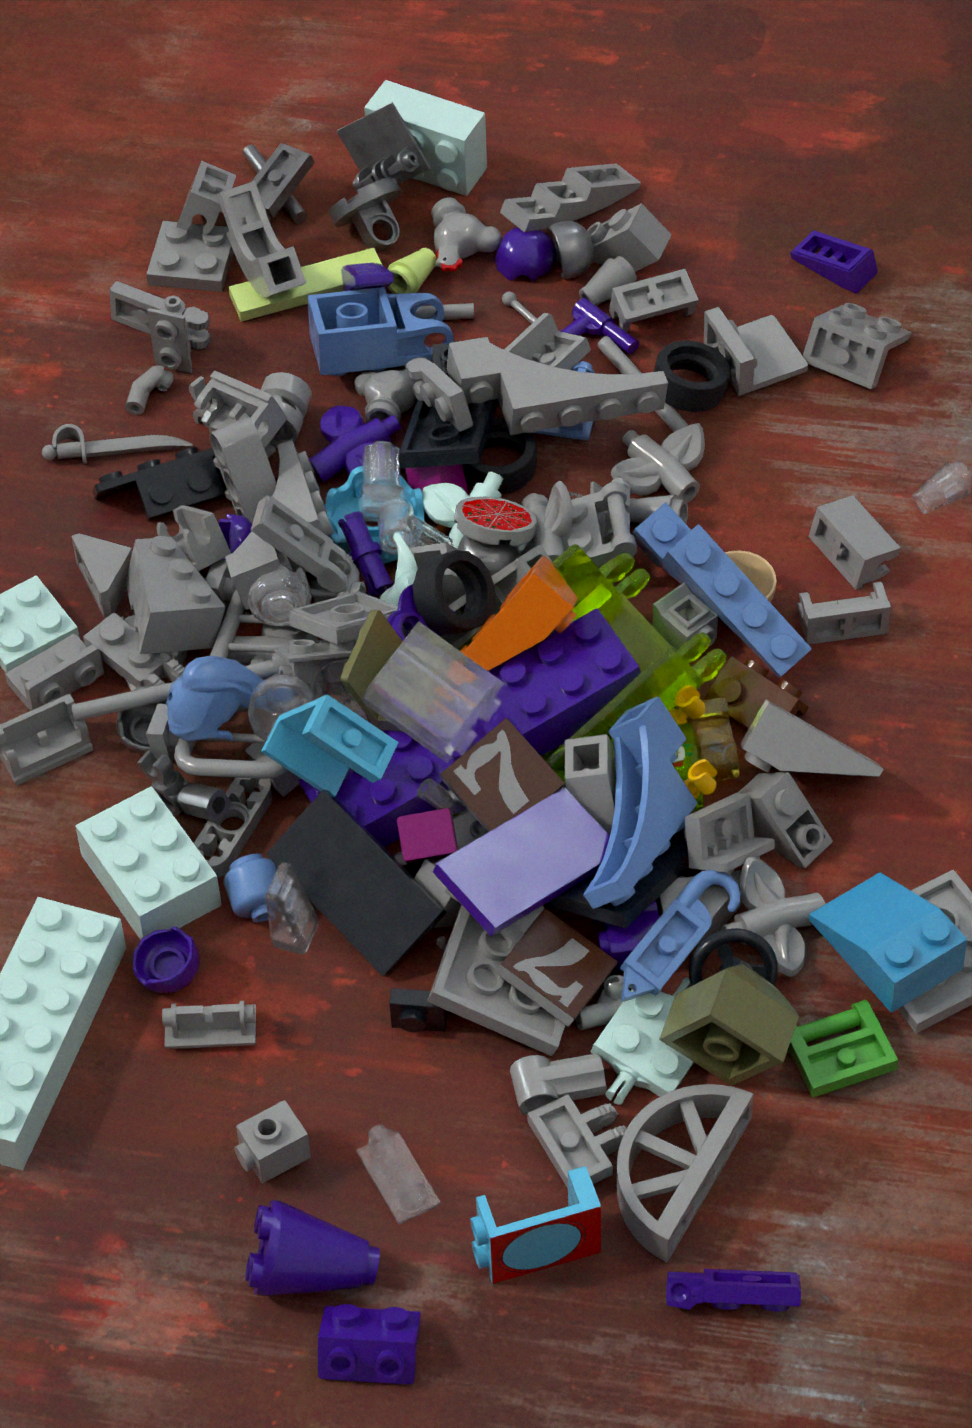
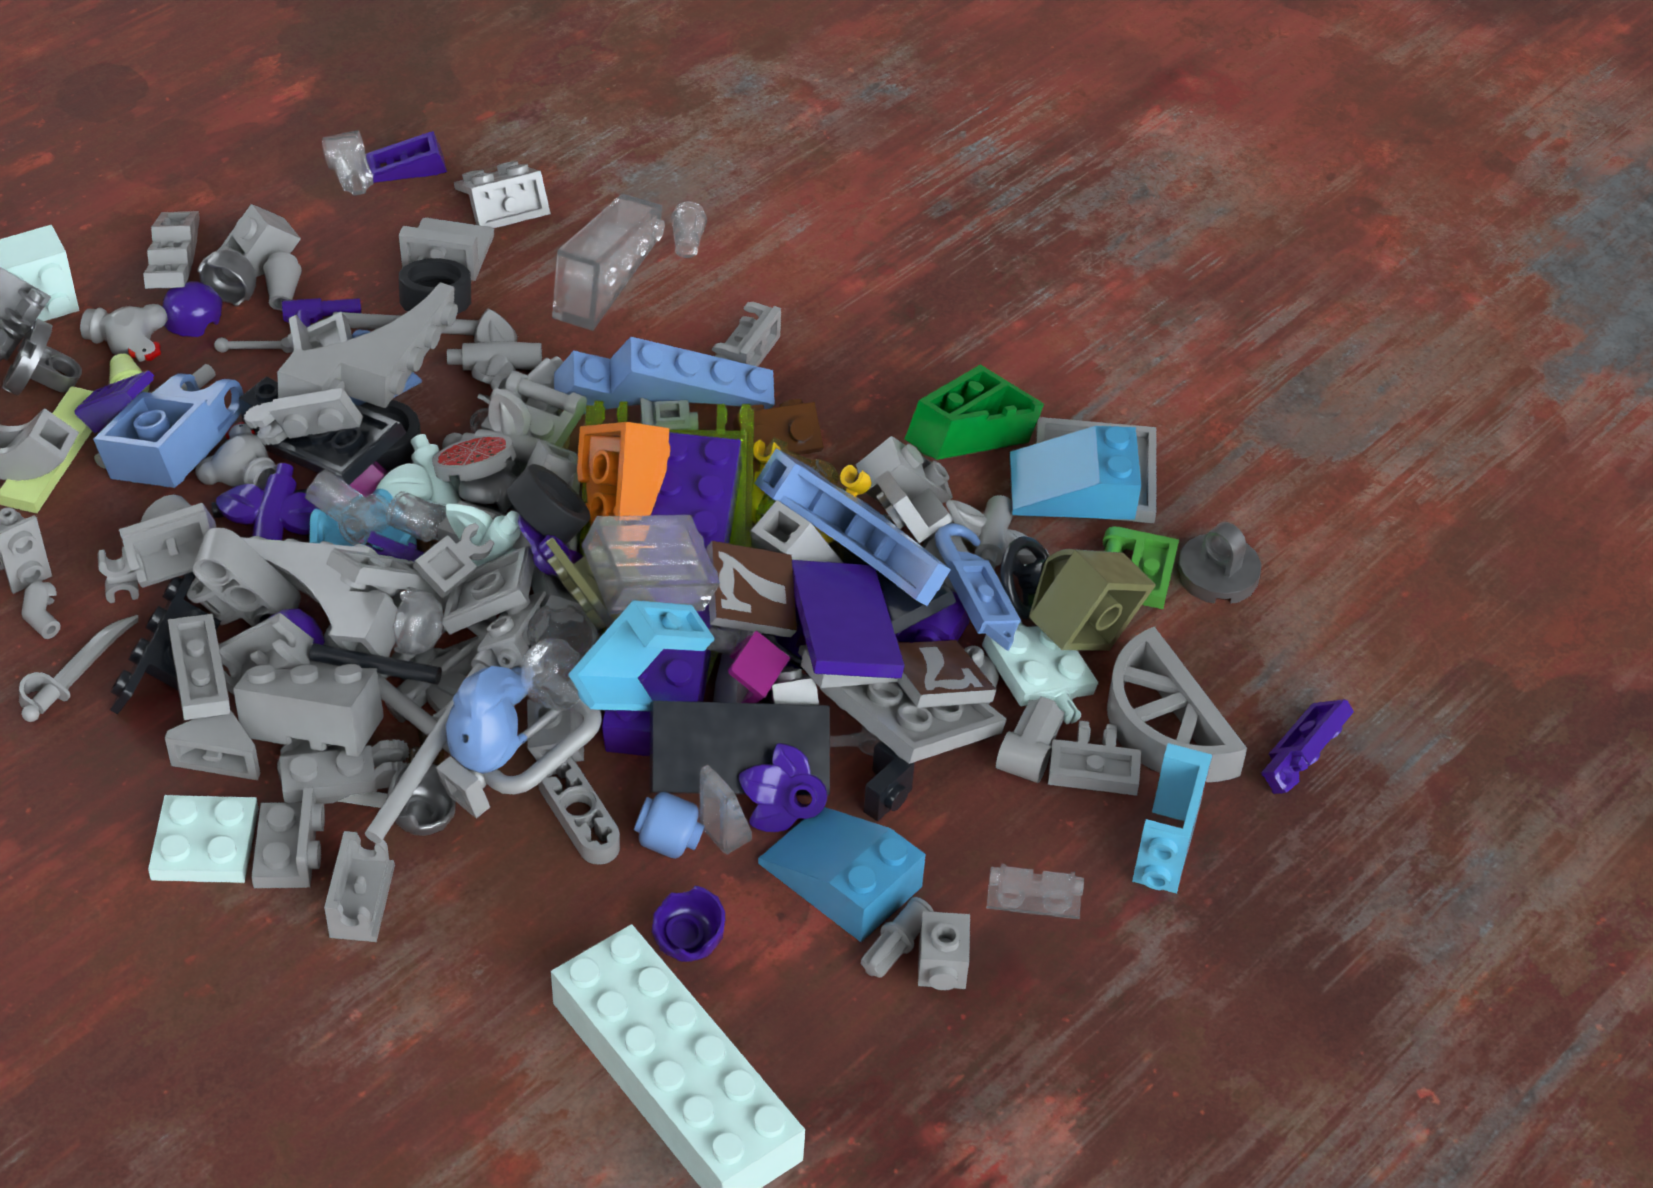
camera: 60 degrees left, 5 degrees down
light aqua brick [75,786,222,940] -> none
flat silver bar [137,751,231,821] -> none
light grey hinge [162,1000,256,1049] -> none
dark purple cone [245,1200,380,1296] -> none
dark purple bracket [318,1304,421,1384] -> none
light grey hinge [609,269,699,332] -> none
light grey slope [740,699,884,776] -> none
light grey hinge [808,495,901,590] -> none
none -> light grey plate [168,614,230,720]
none -> black bar [309,643,442,685]
none -> clear piece [322,130,374,196]
none -> light grey plate [413,523,494,599]
none -> clear wedge [552,193,665,331]
none -> dark purple plate [739,743,828,832]
none -> dark azure slope [758,807,926,942]
none -> light grey axle [861,897,934,978]
none -> green wedge [904,364,1044,460]
none -> flat silver tile [1178,522,1261,603]

